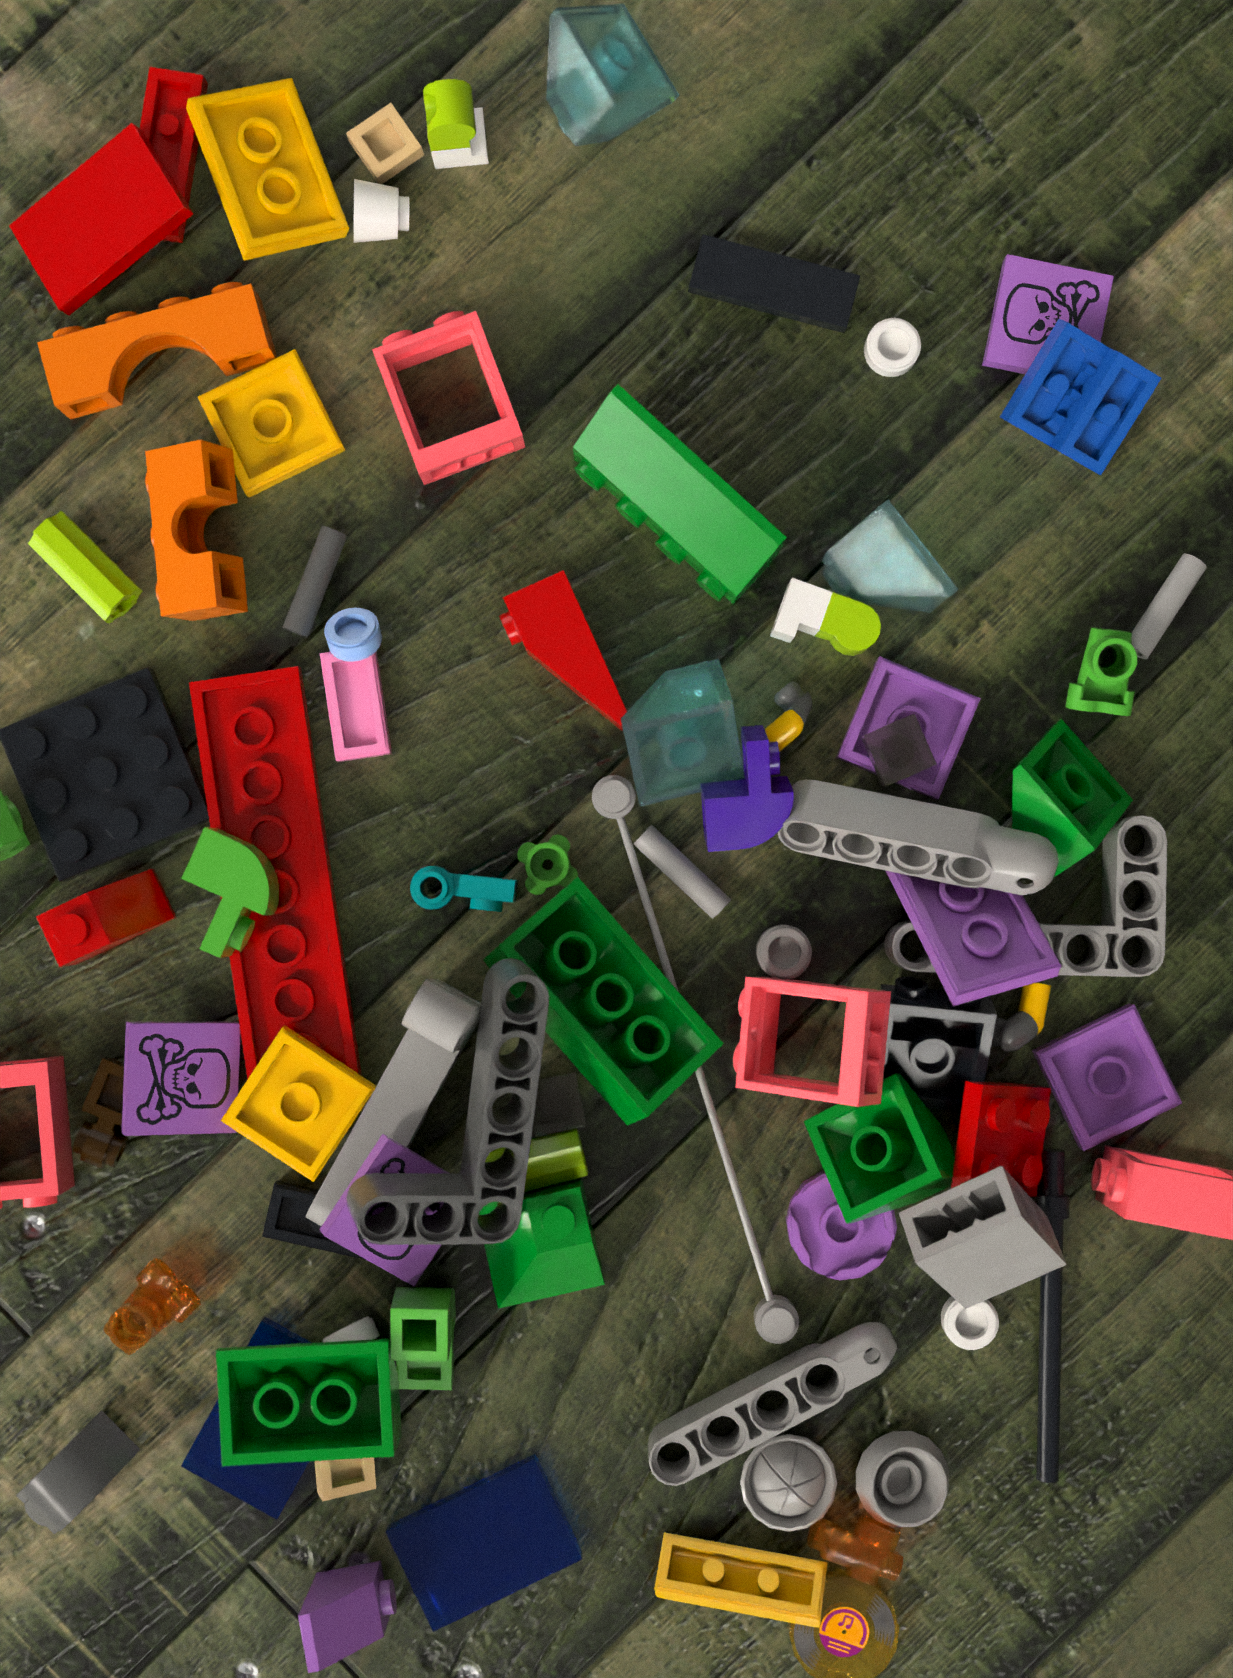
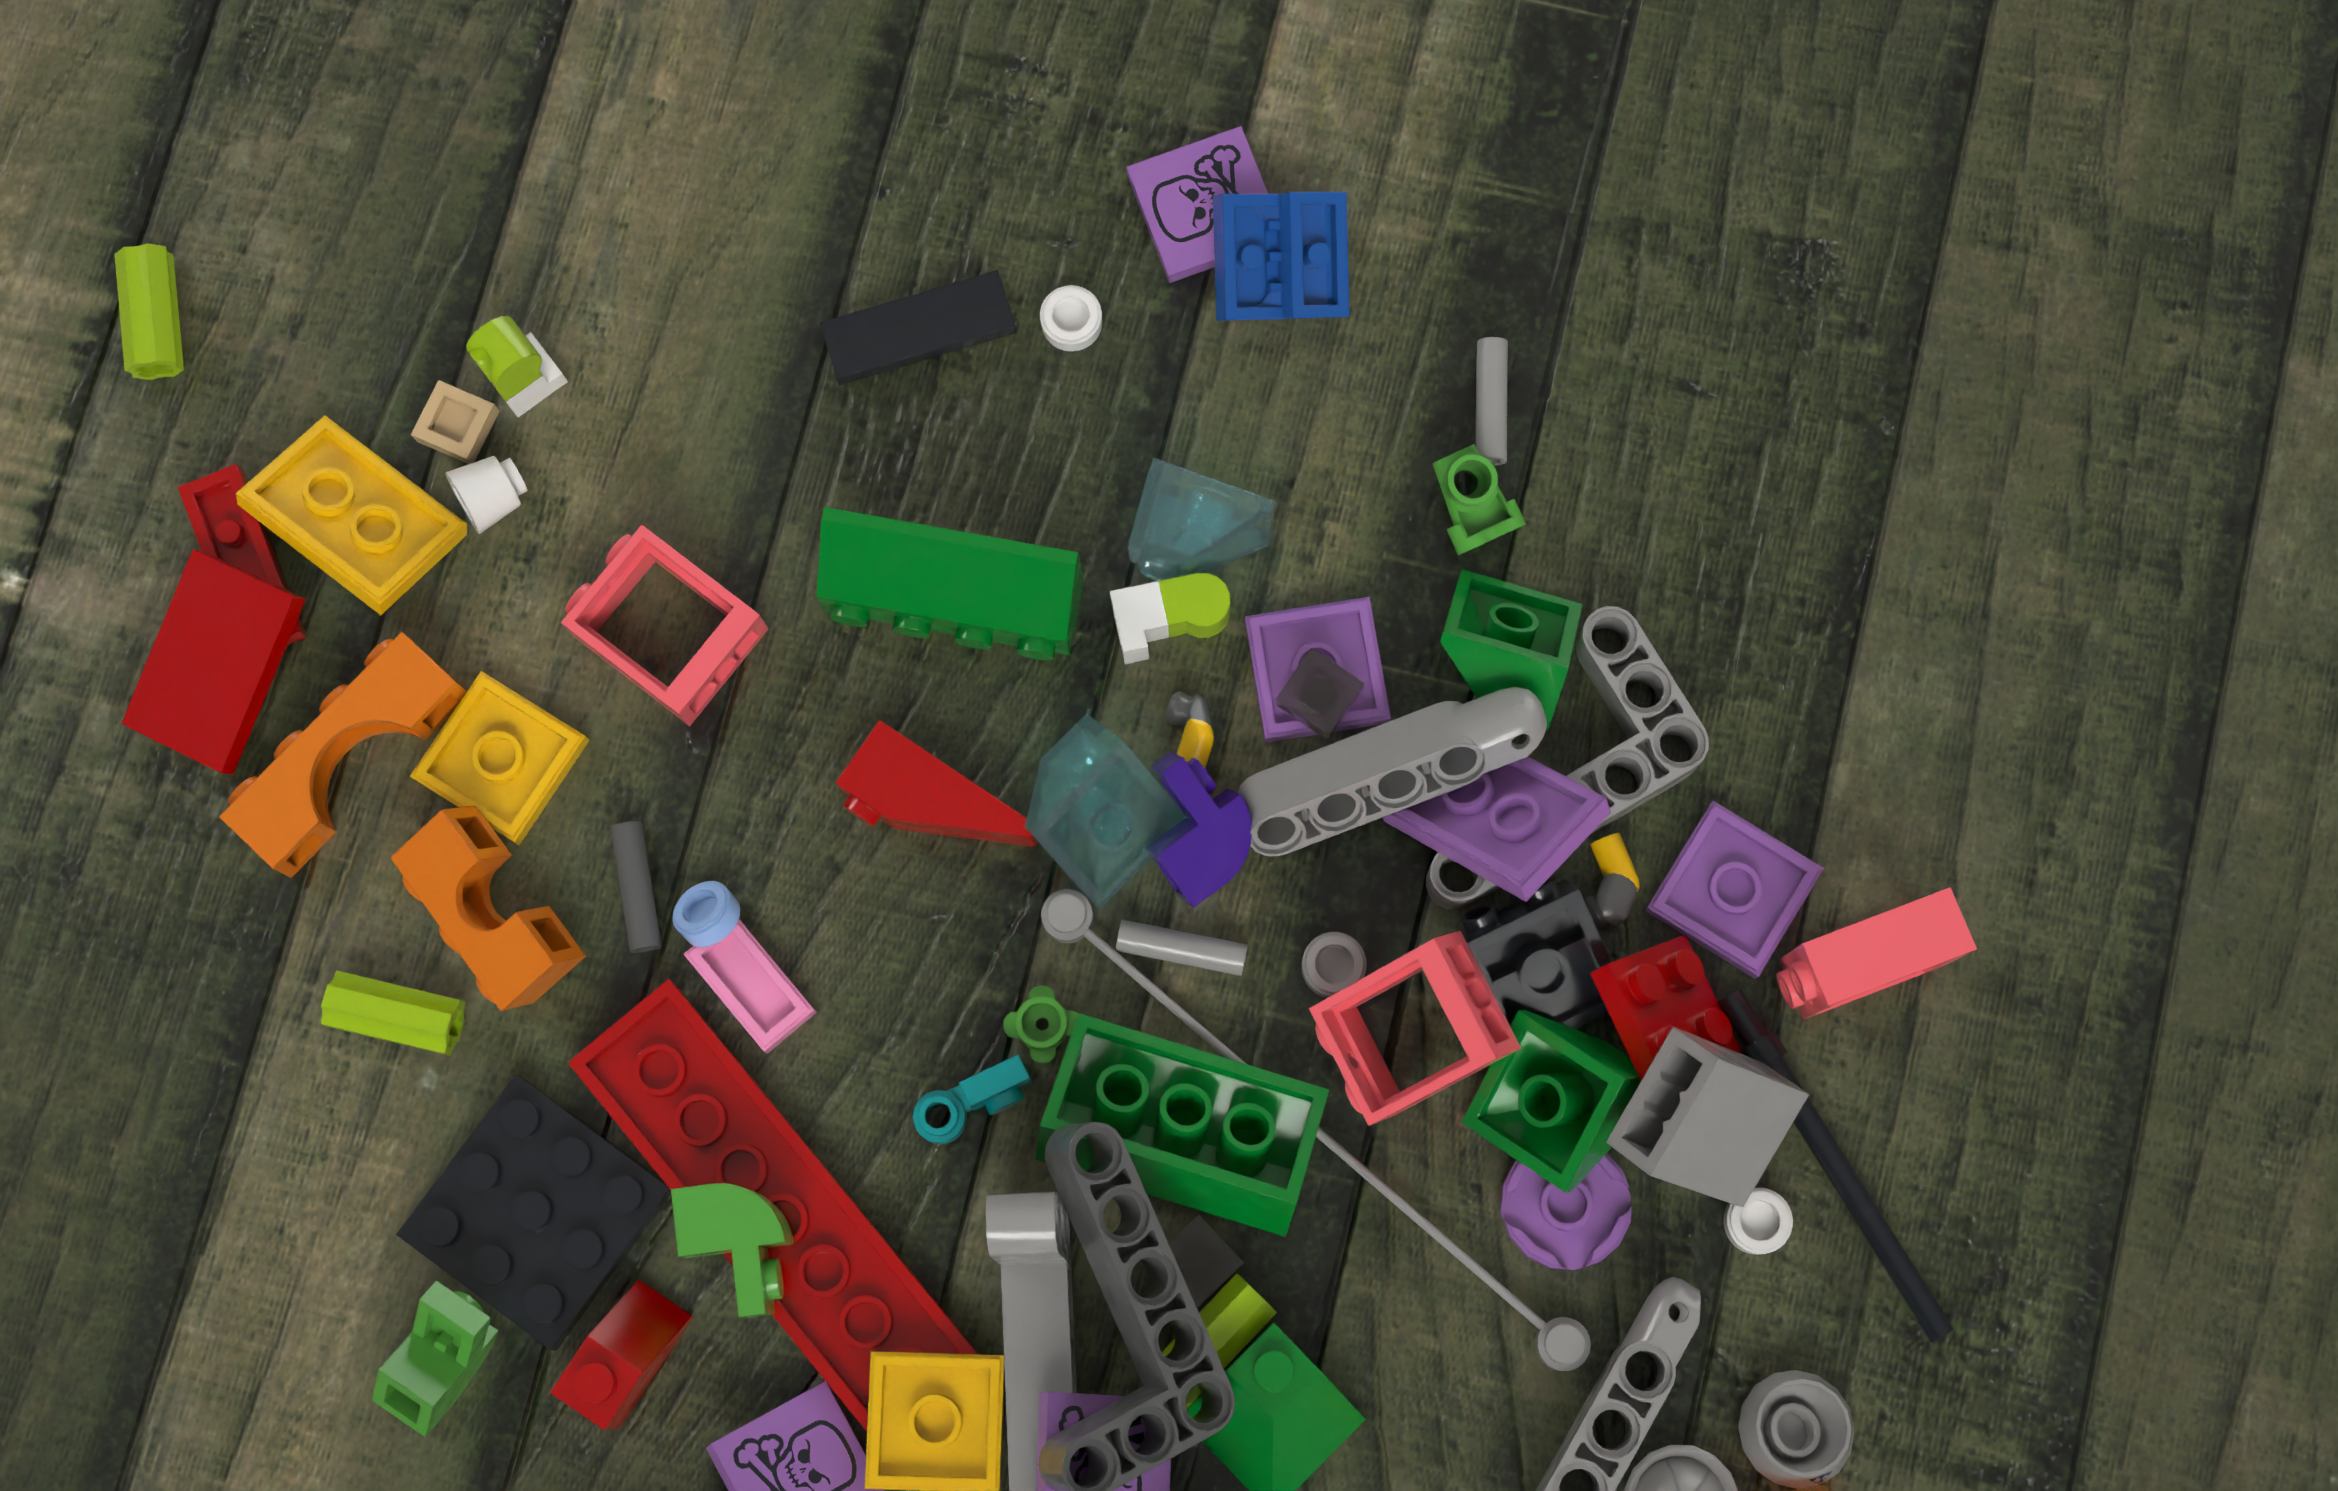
camera: 25 degrees left, 10 degrees down
clear light blue slope [546,4,680,146] -> none

